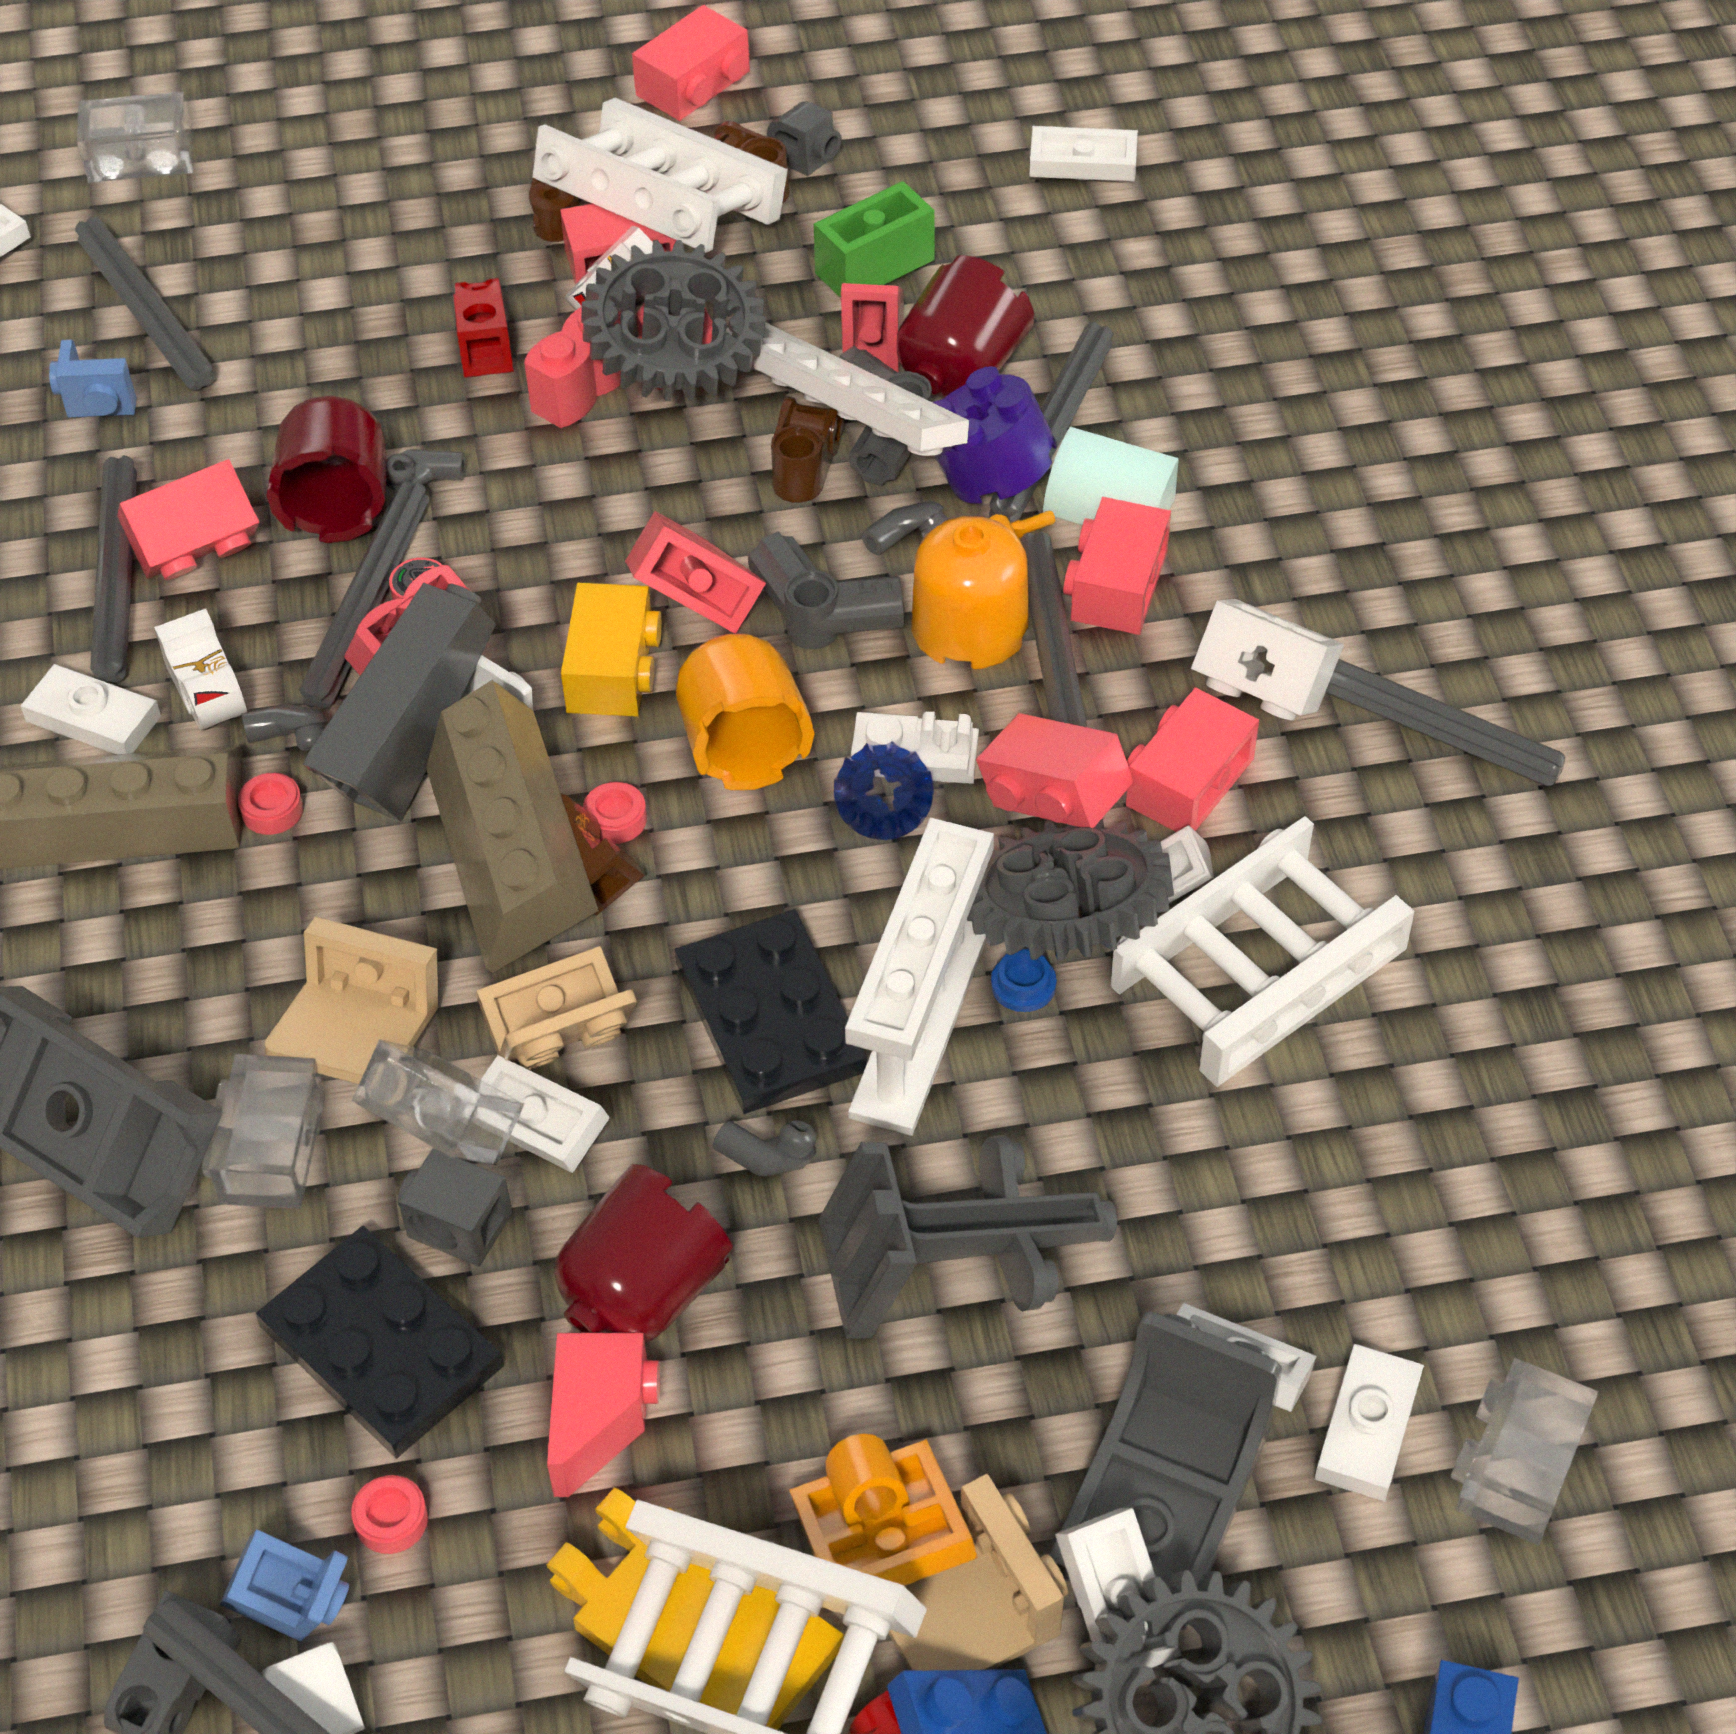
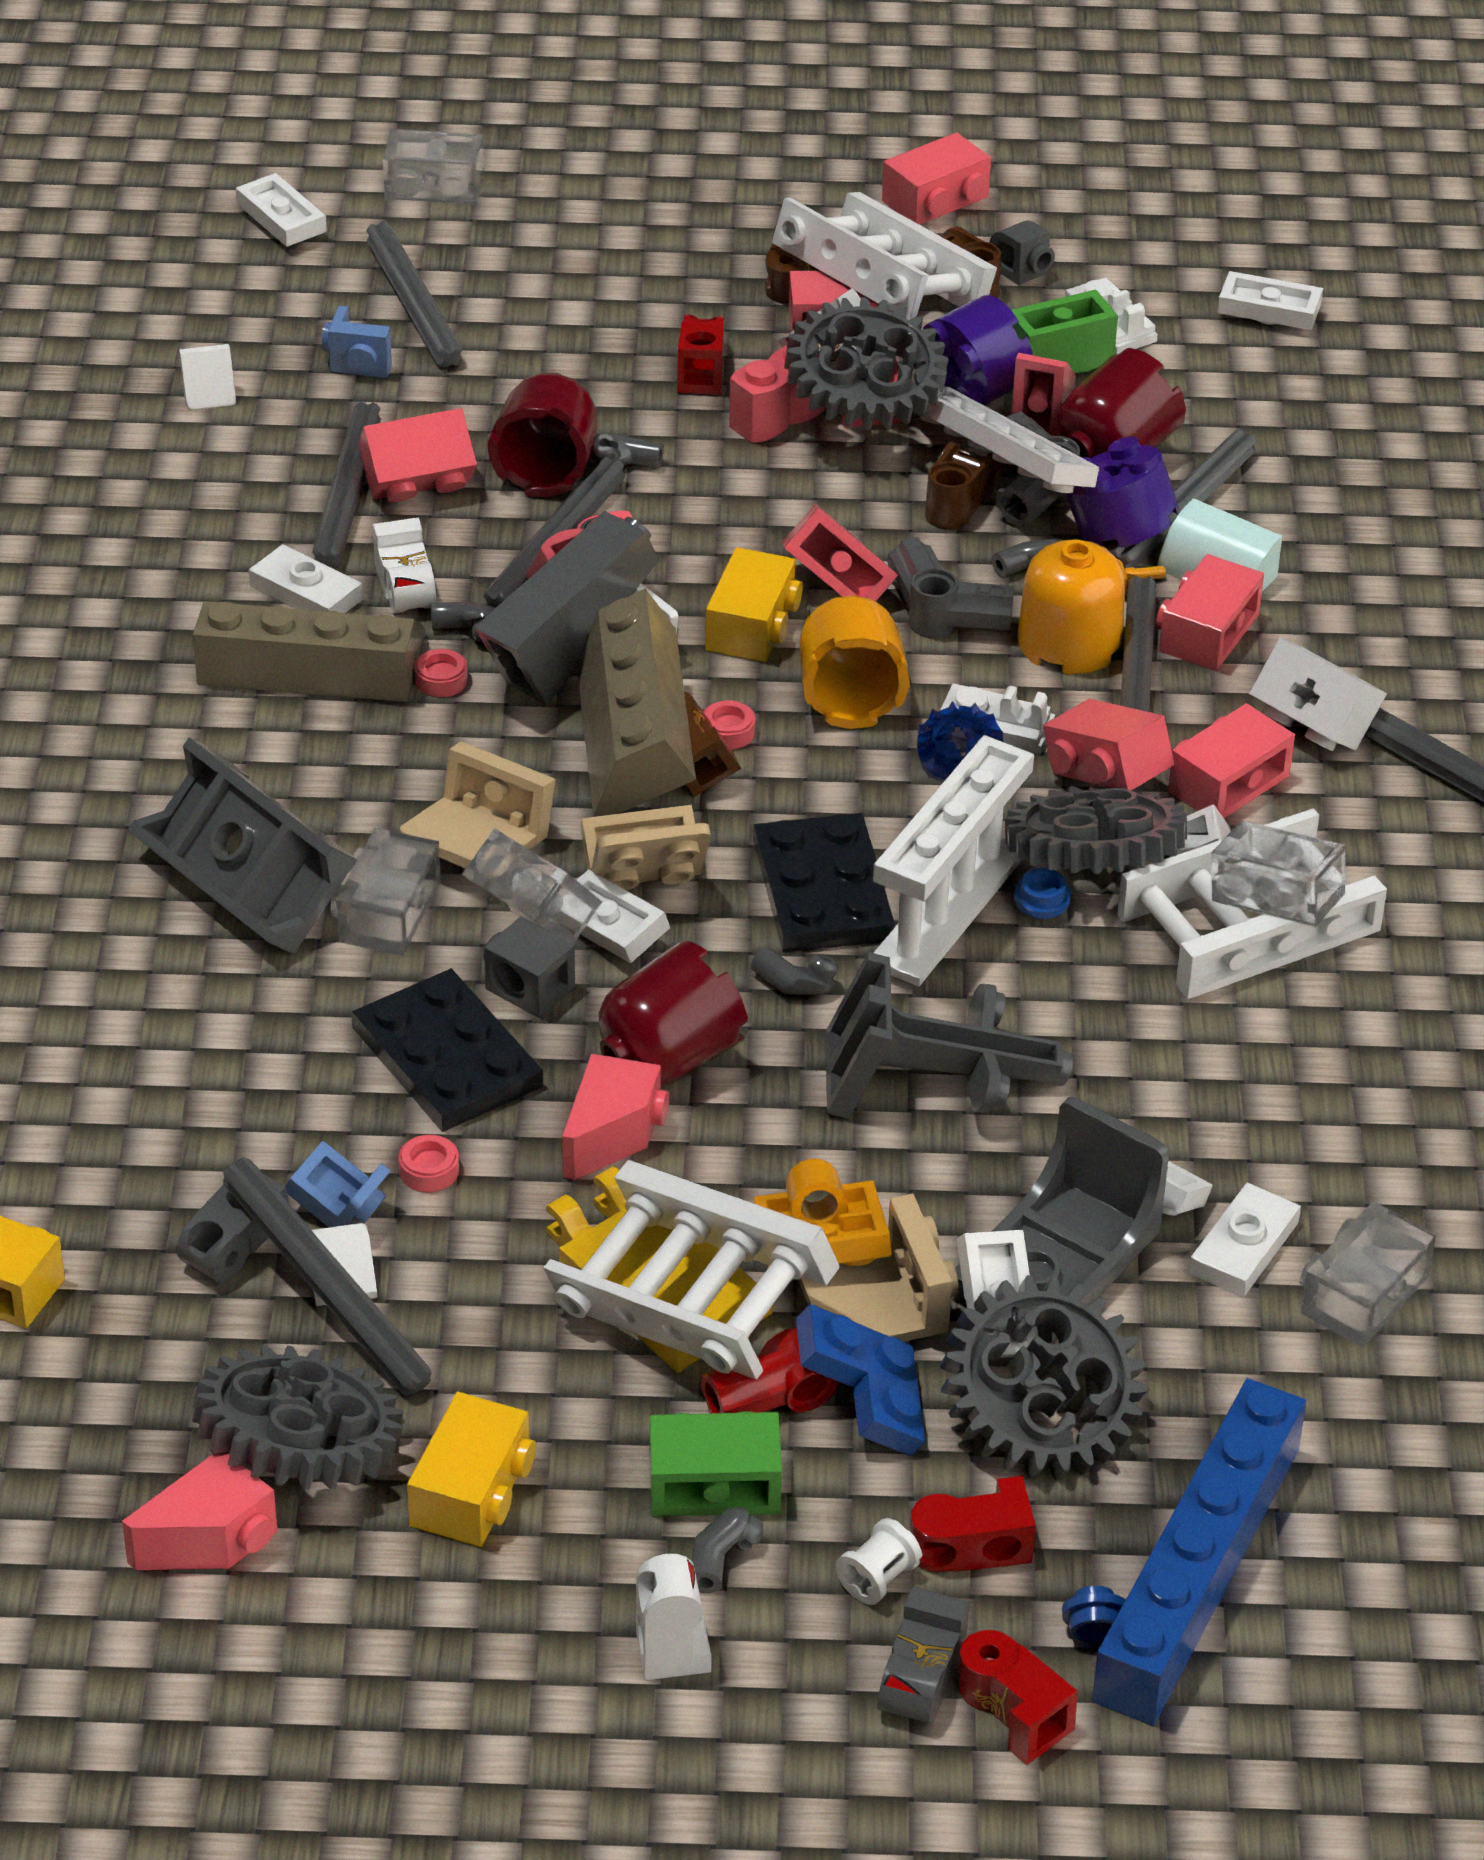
camera: 10 degrees right, 10 degrees down
none -> dark purple brick [923,295,1033,406]
none -> white plate [1065,277,1158,355]
none -> clear brick [1211,820,1345,927]

